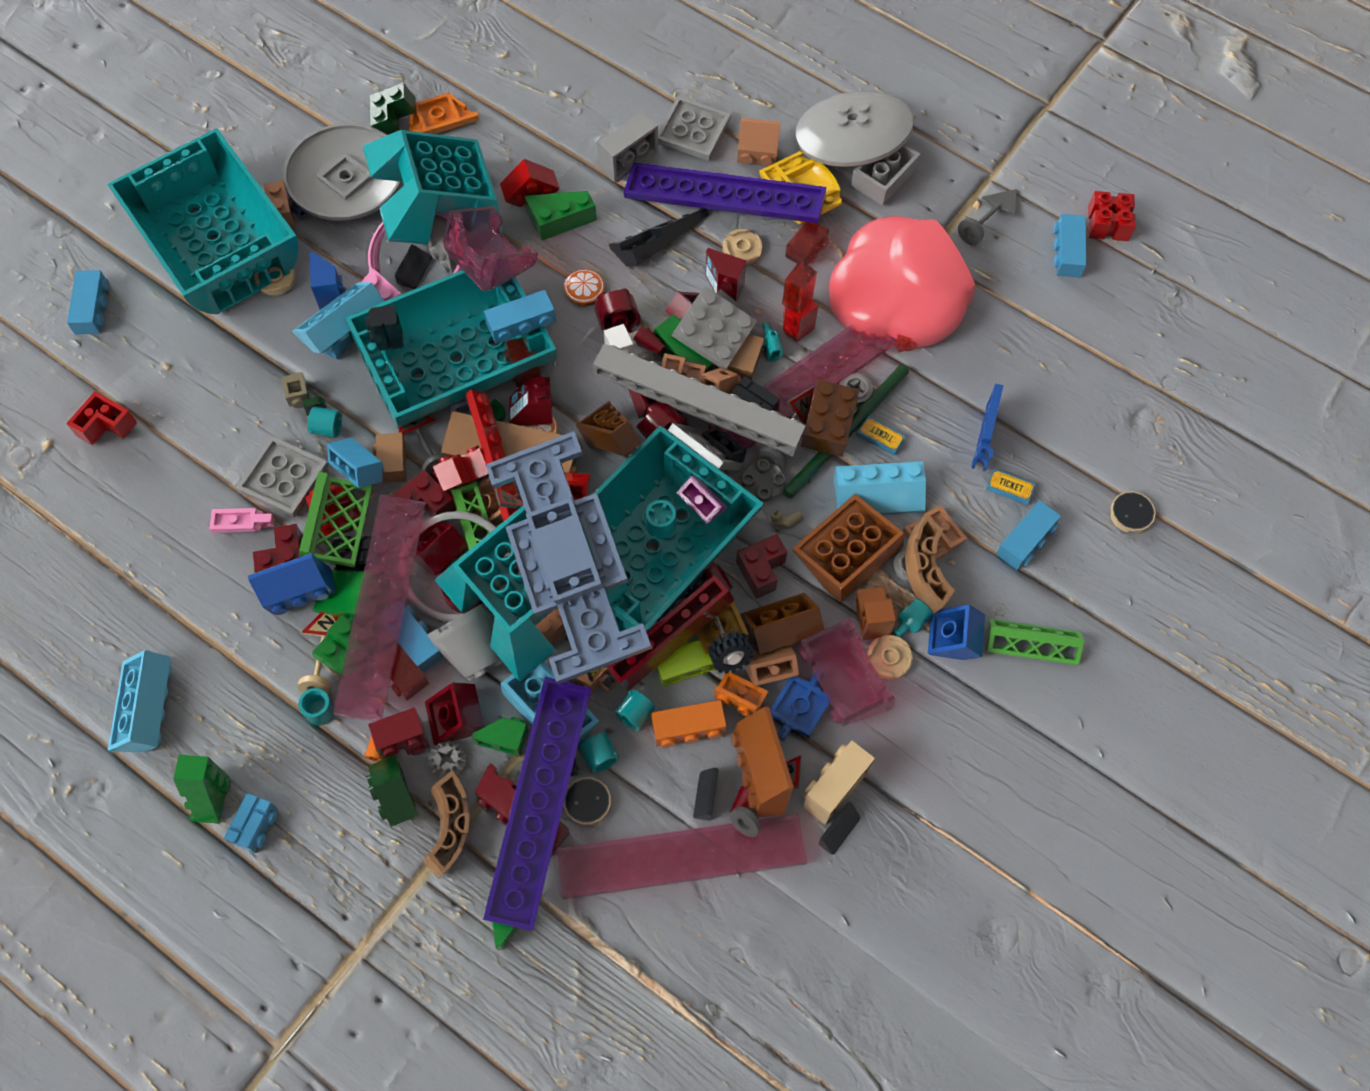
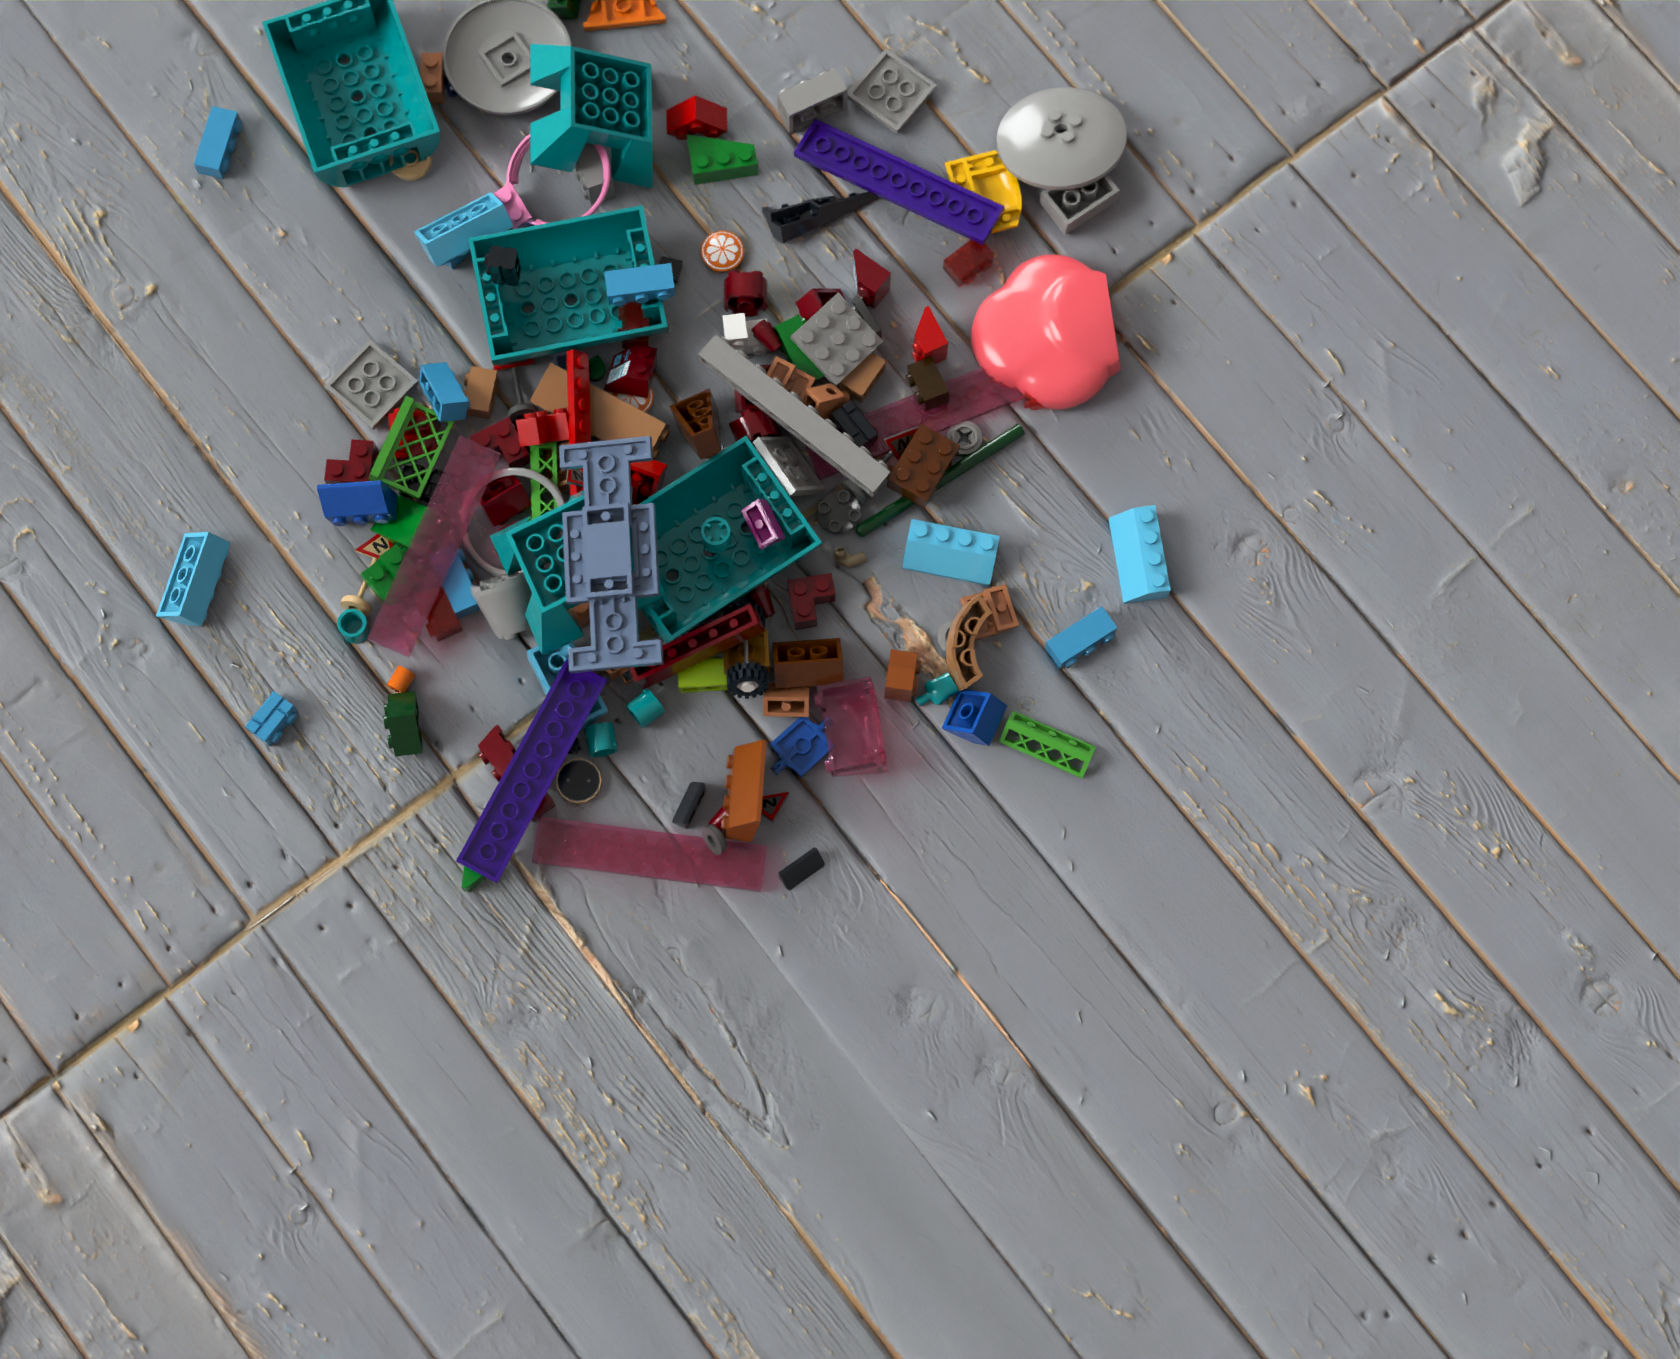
camera: 15 degrees right, 10 degrees up
red brick [66,391,137,446] -> none
green wedge [173,755,231,824] -> none
bright pink hinge [209,508,275,533] -> none
dark tan brick [281,372,310,408] -> none
dark green tile [303,397,327,416] -> none
teal piece [308,407,342,438] -> none
blue slope [309,252,347,310] -> none
dark red brick [368,707,430,757] -> none
black slope [395,244,432,289] -> none
medium nougat brick [423,770,470,879] -> none
dark red slope [425,682,485,745] -> none
light grey gear [428,740,467,778] -> none
clear pink windscreen [443,206,538,291] -> none
green slope [472,717,528,757] -> none
orange brick [651,700,726,748] -> none
black slope [701,427,747,463] -> none
orange bracket [714,671,768,717] -> none
tan tile [723,229,763,266] -> none
nougat slope [737,118,781,166] -> none
teal piece [762,321,784,362] -> none
clear red brick [782,262,817,314] -> none
dark orange slope [792,494,904,602] -> none
tan brick [803,740,875,825] -> none
tile [857,416,906,455] -> none
tan tile [866,635,913,680] -> none
dark grey piece [958,189,1017,245] -> none
blue tile [971,383,1004,472] -> none
tile [986,469,1035,505] -> none
dark azure brick [1053,214,1086,277] -> none
red brick [1088,191,1136,241] -> none
black tile [1110,491,1156,533] -> none
none -> dark brown brick [905,356,950,412]
none -> medium azure slope [1109,505,1171,604]

